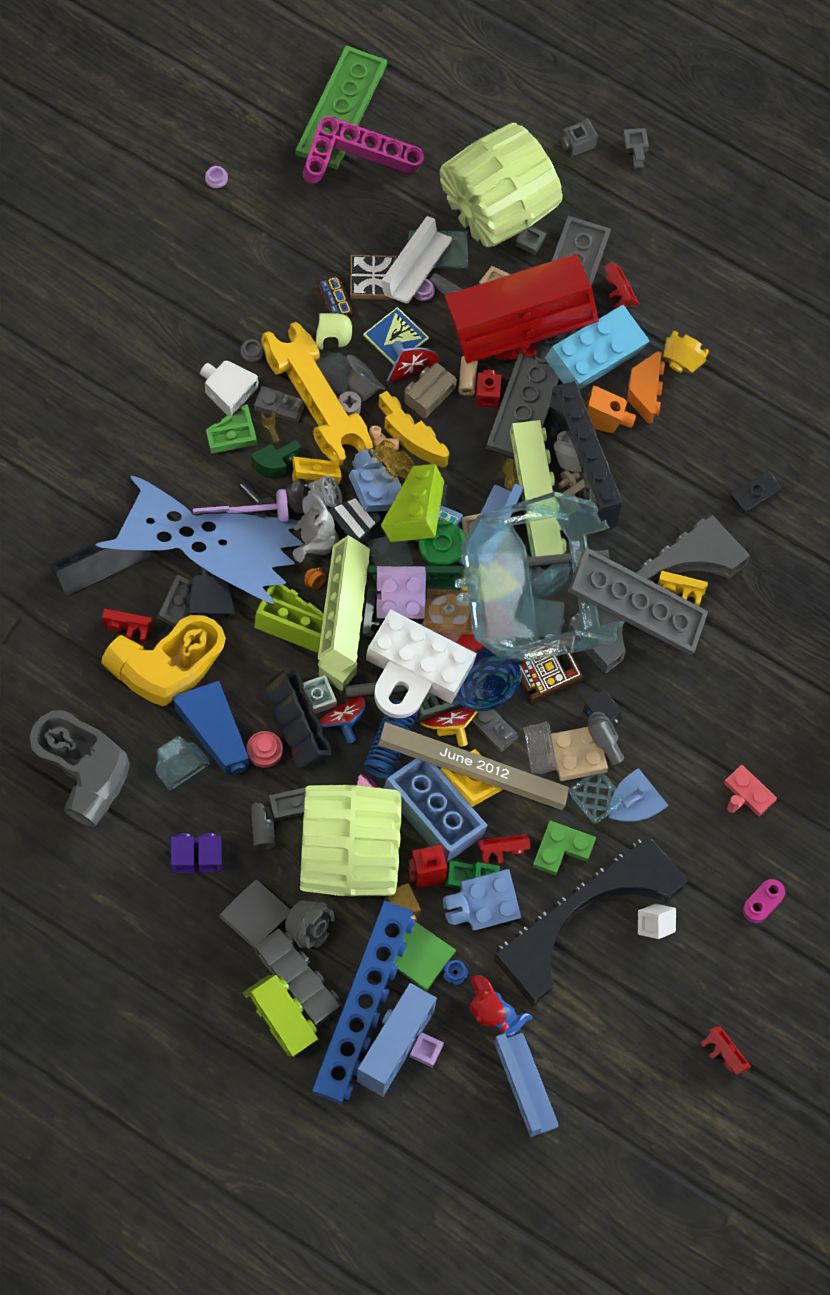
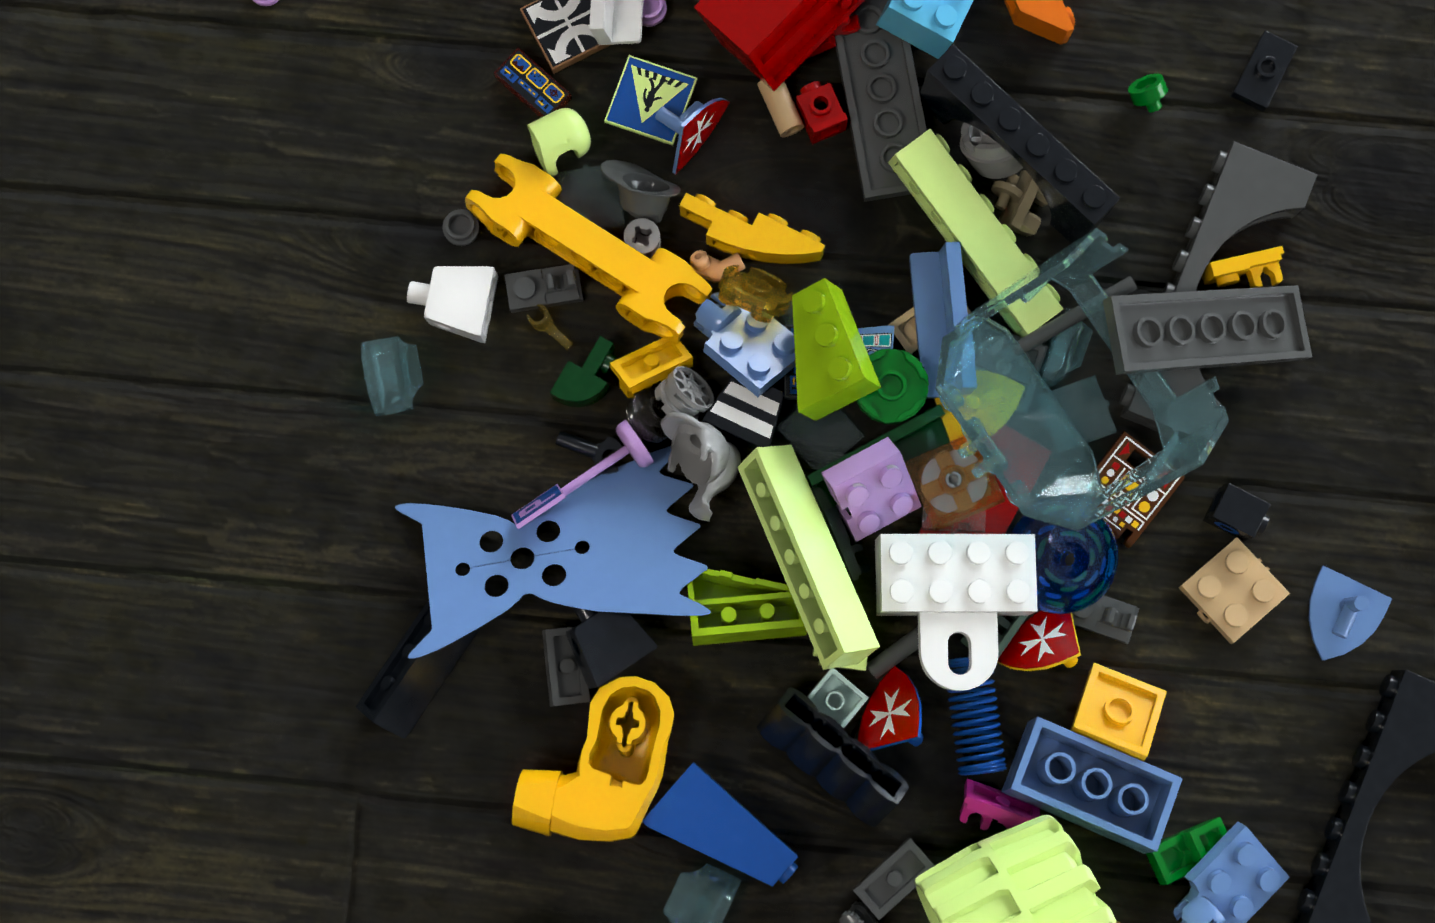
camera: 20 degrees left, 15 degrees up
red plate [102,609,153,643] -> none
bright green wing [206,404,257,453] -> none
coral plate [247,731,283,768] -> none
orange plate [305,568,327,590] -> none
dark tan tile [378,722,569,810] -> none
dark tan brick [404,363,457,418] -> none
red brick [407,845,447,890] -> none
red plate [477,834,530,864] -> none
clear yellow piece [502,458,519,491] -> none
clear plate [524,722,557,775] -> none
bright green plate [533,821,596,875] -> none
clear light blue window [568,773,624,825] -> none
orange torso [584,386,636,433] -> none
dark grey arm [588,712,624,765] -> none
none -> clear light blue slope [361,336,424,417]
none -> green tile [1128,74,1168,112]

